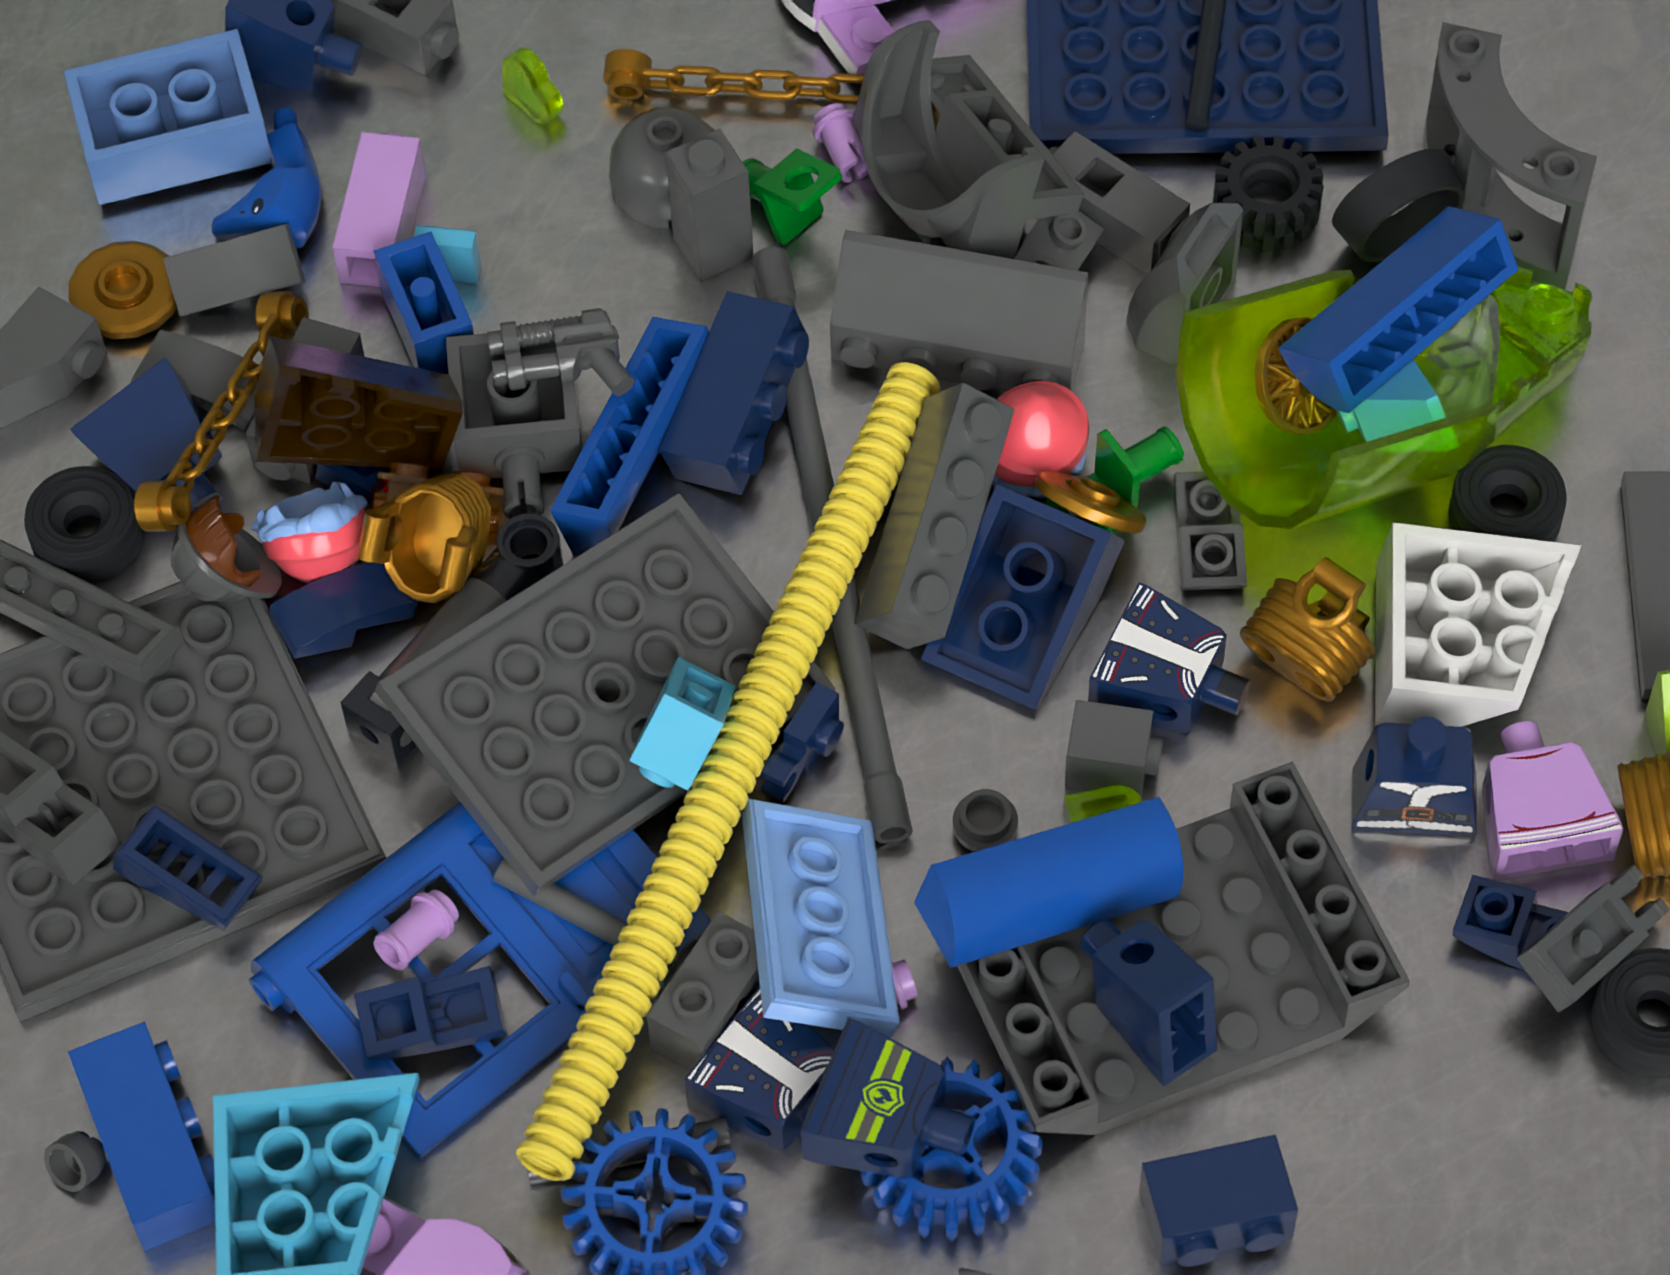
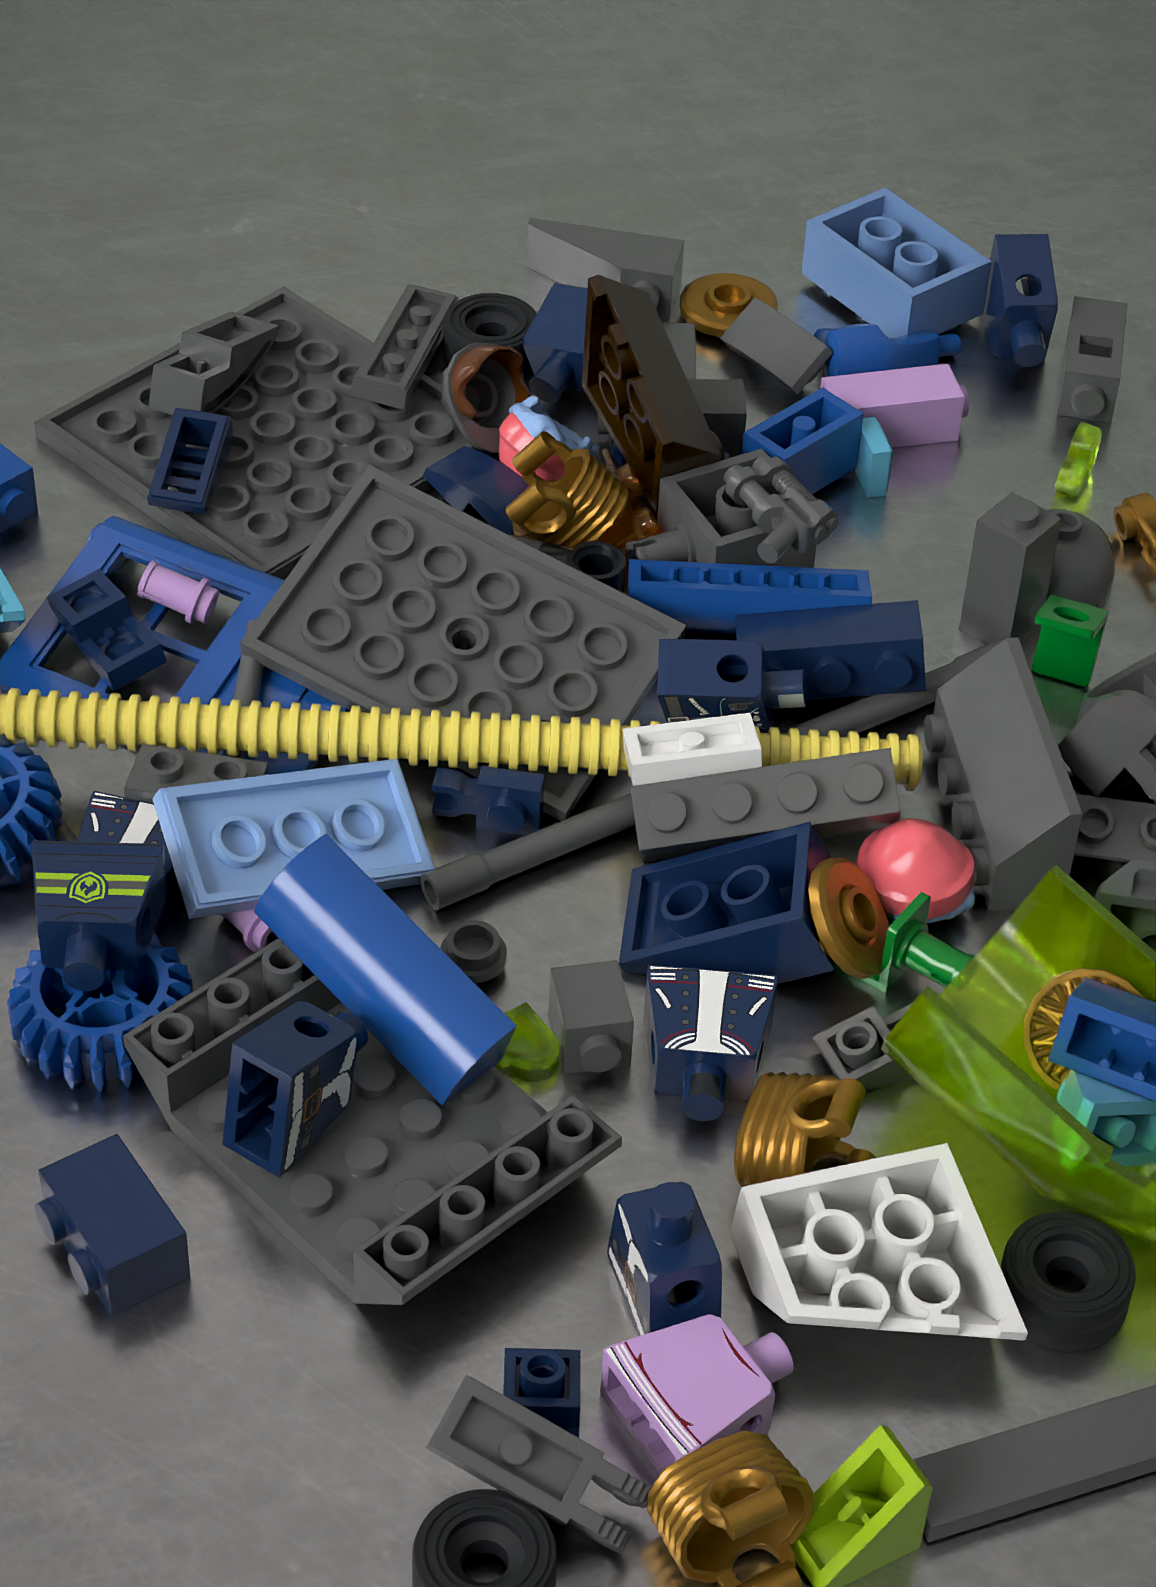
camera: 65 degrees right, 15 degrees down
pearl gold piece [134,291,309,532] -> none
medium azure slope [629,657,736,791] -> none
none -> white plate [623,713,762,786]
none -> dark blue torso [657,639,807,733]

